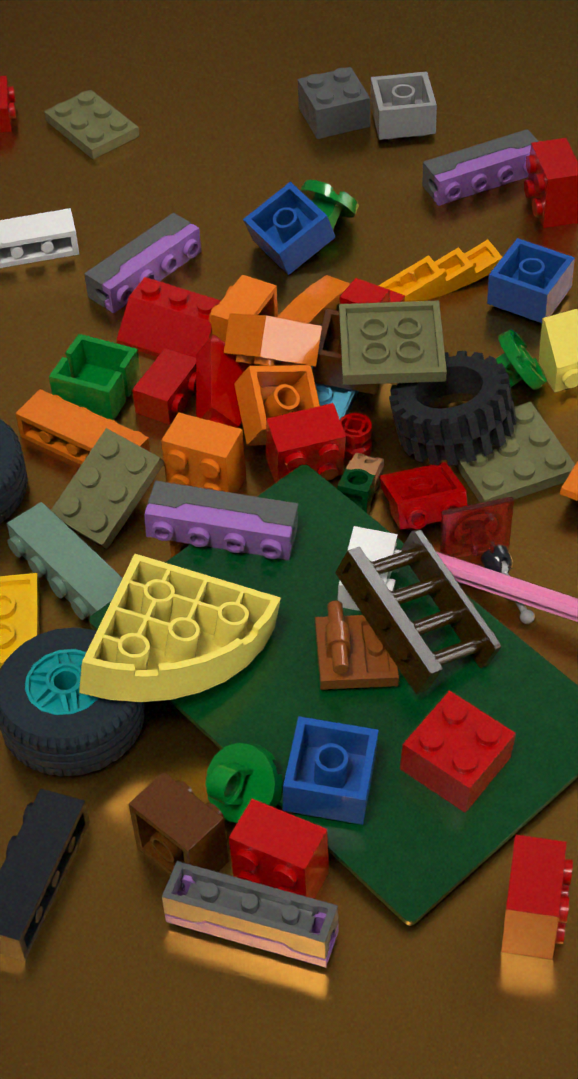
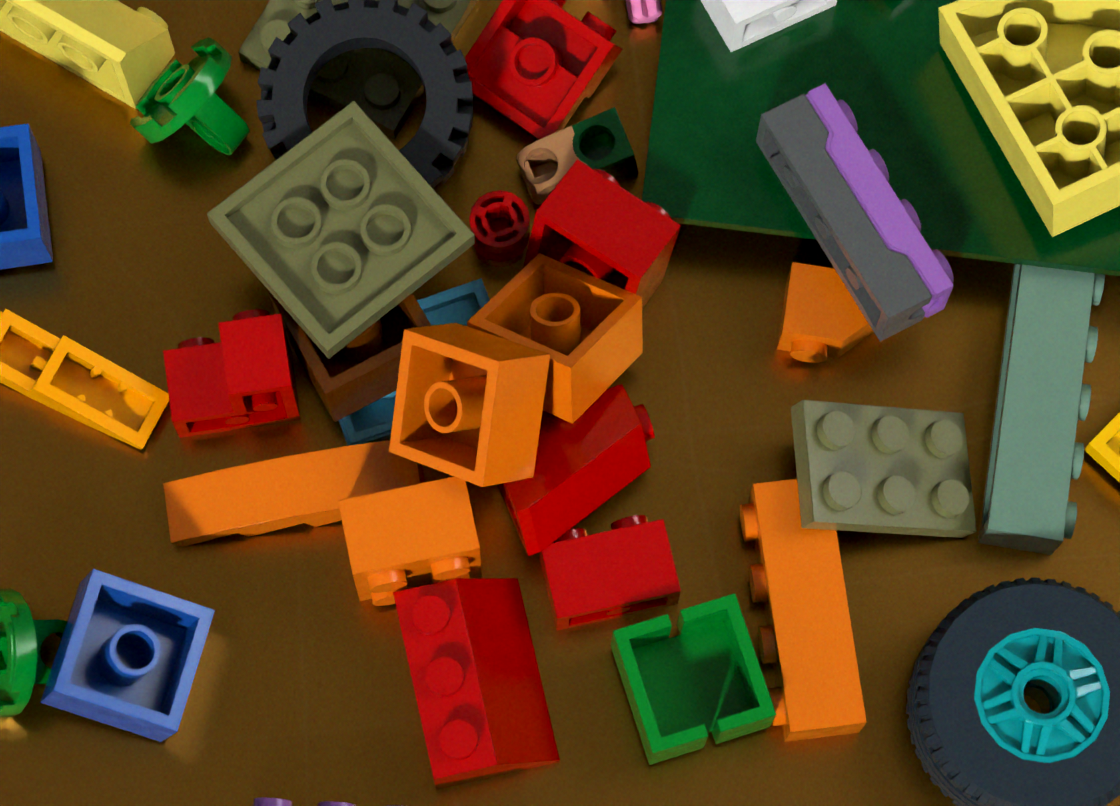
camera: 135 degrees left, 25 degrees up
orange brick [161,412,246,494] -> none

